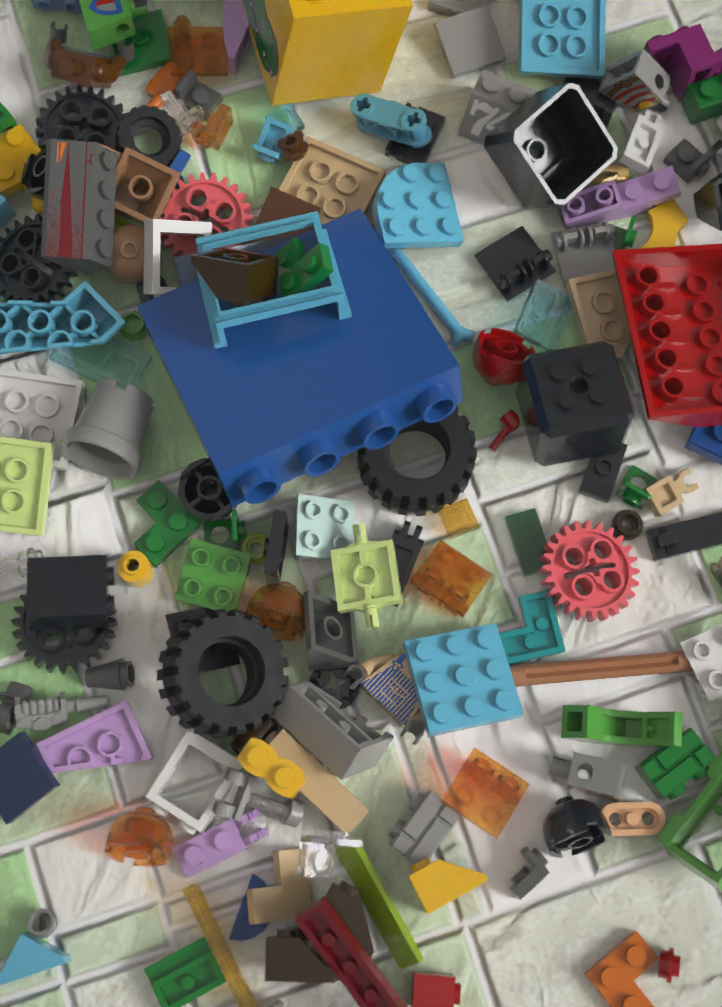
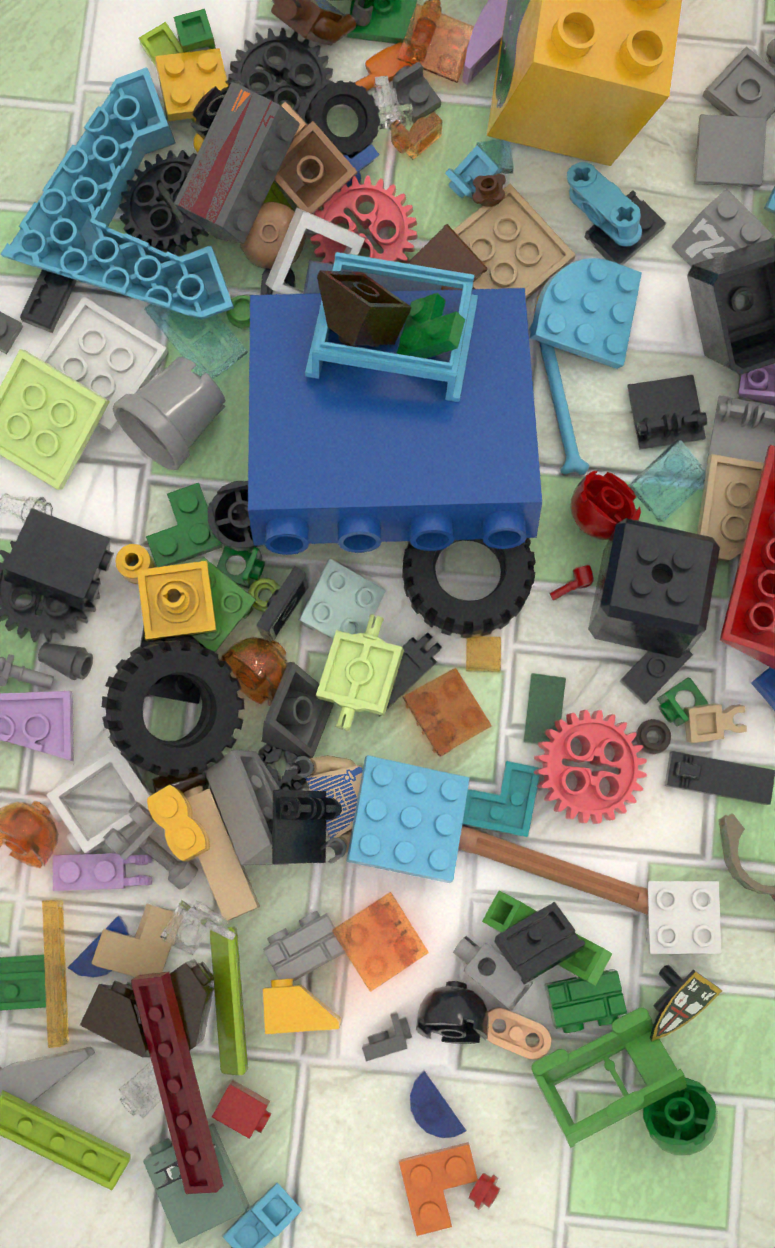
camera: 25 degrees right, 5 degrees up
none -> yellow plate [137,561,217,641]
none -> black hinge [272,790,342,864]
none -> clear blue plate [410,1070,467,1138]
none -> black plate [494,902,585,985]

